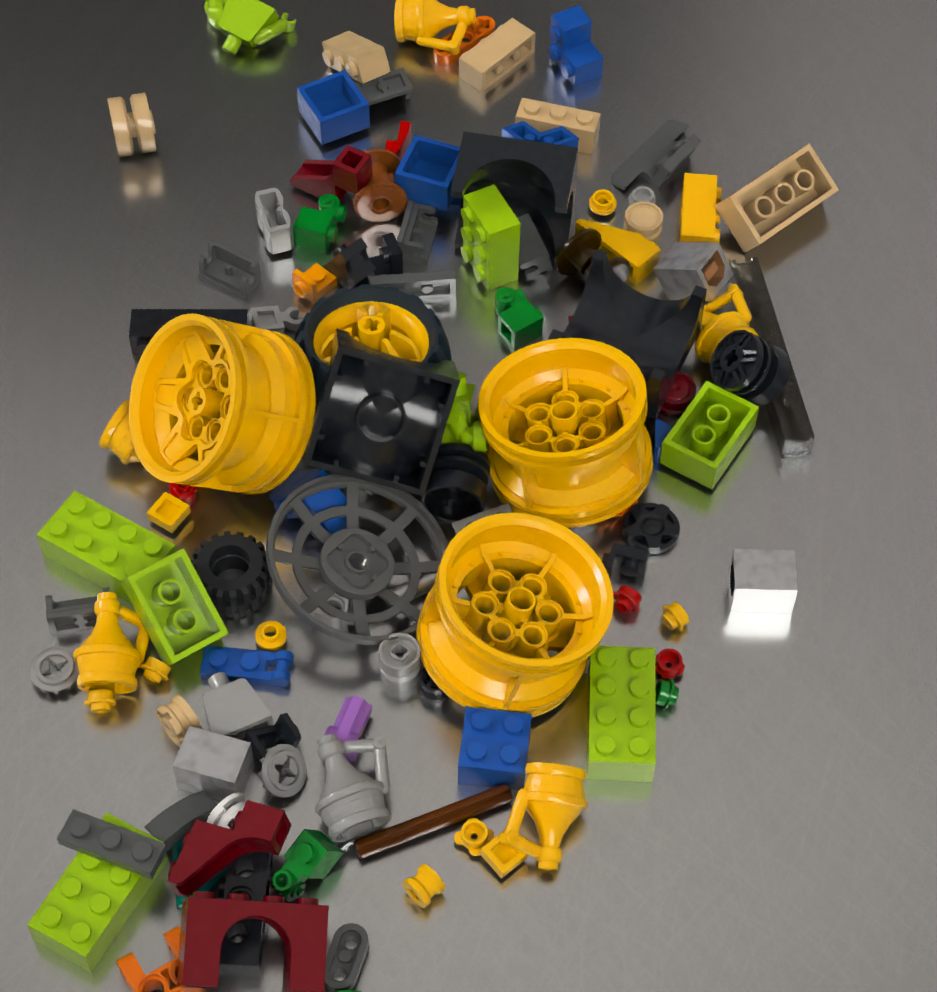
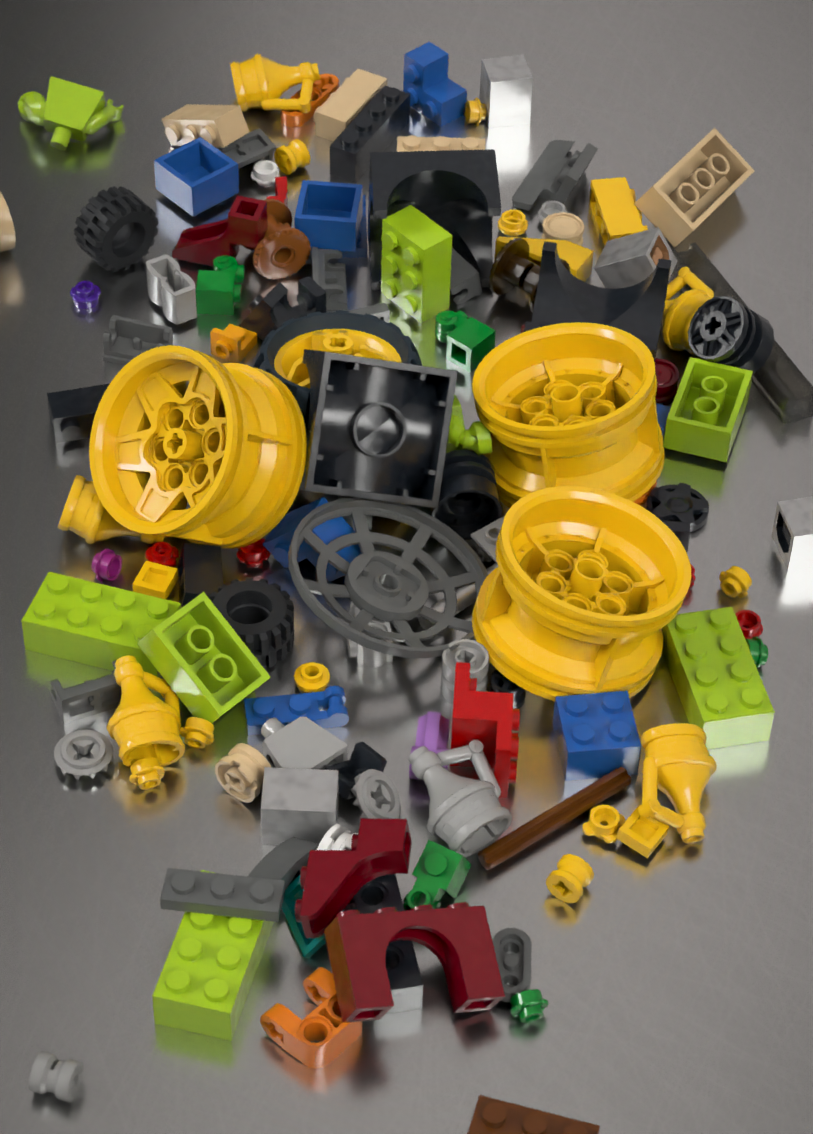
camera: 15 degrees left, 10 degrees down
none -> dark purple plate [70,281,101,309]
none -> black tyre [74,186,159,272]
none -> magenta plate [91,548,122,582]
none -> black hinge [178,542,223,607]
none -> red plate [237,538,270,567]
none -> white plate [251,160,280,187]
none -> yellow wheel [274,139,310,175]
none -> black brick [330,86,410,183]
none -> red bracket [450,662,520,798]
none -> yellow plate [465,98,487,126]
none -> flat silver piece [480,55,533,128]

